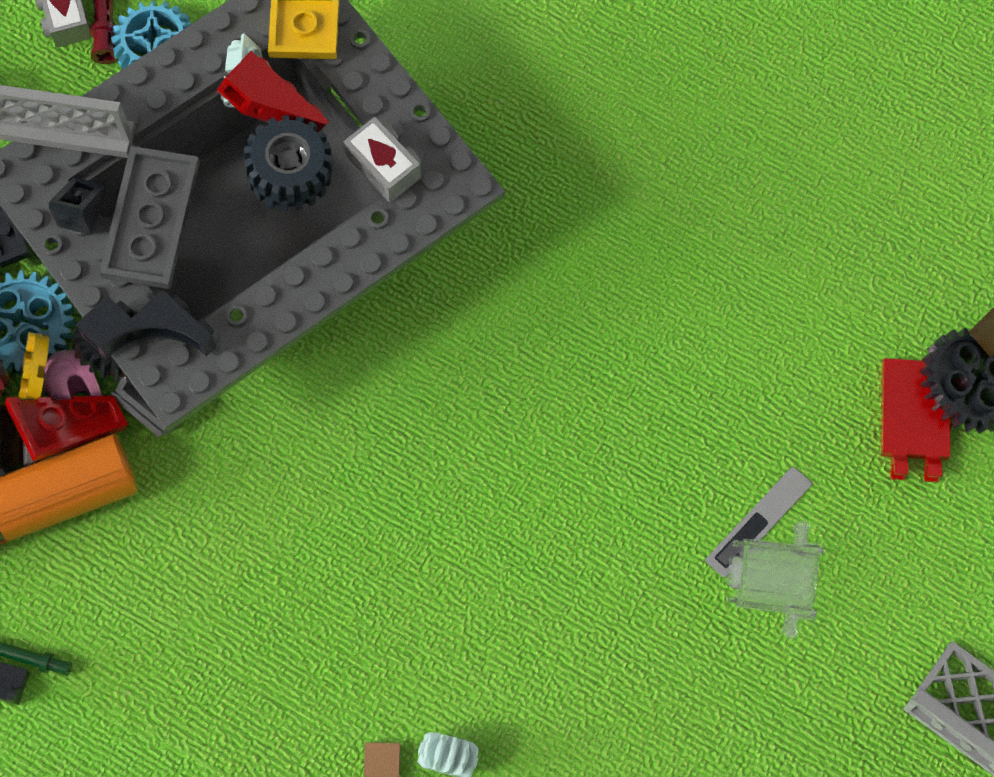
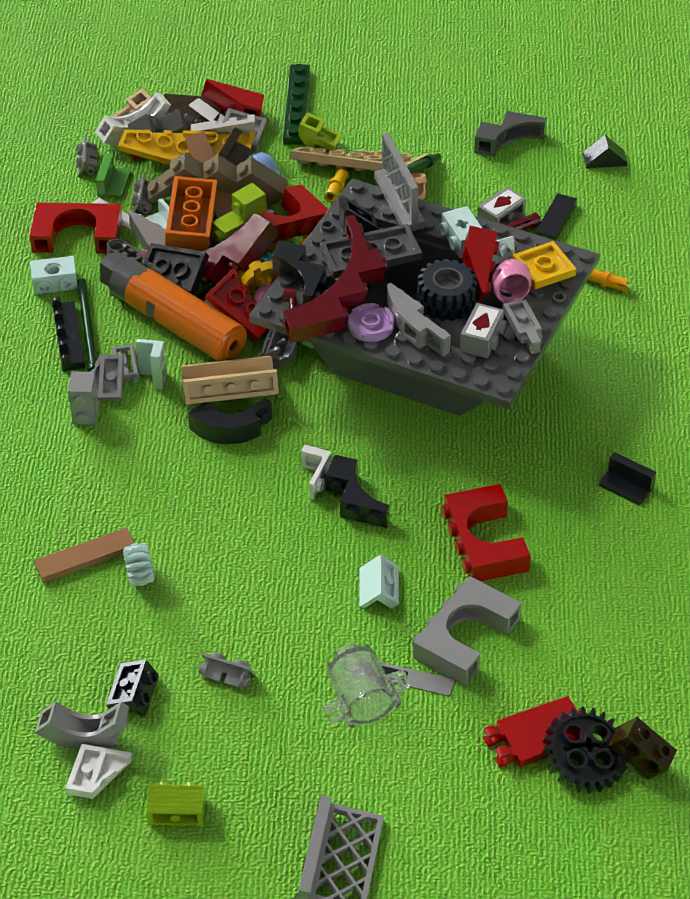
camera: 65 degrees right, 25 degrees down
none -> light grey brick [68,371,99,425]
none -> light grey wing [90,354,125,401]
none -> light grey tile [111,344,140,383]
none -> light aqua panel [136,339,167,390]
none -> tan panel [181,356,279,405]
none -> black arch [188,397,273,444]
none -> light grey hinge [198,652,255,689]
none -> dark red arch [283,215,388,343]
none -> dark red hand [283,288,297,309]
none -> bracket [301,444,331,500]
none -> black arch [326,455,390,528]
none -> lavender tile [347,303,395,342]
none -> light aqua panel [360,554,399,609]
none -> light grey slope [387,283,451,357]
none -> light grey arch [412,576,522,686]
none -> light aqua brick [439,206,482,258]
none -> red arch [441,483,531,581]
none -> bright pink helmet [492,259,532,303]
none -> light grey hinge [503,299,543,354]
none -> black panel [599,452,656,505]

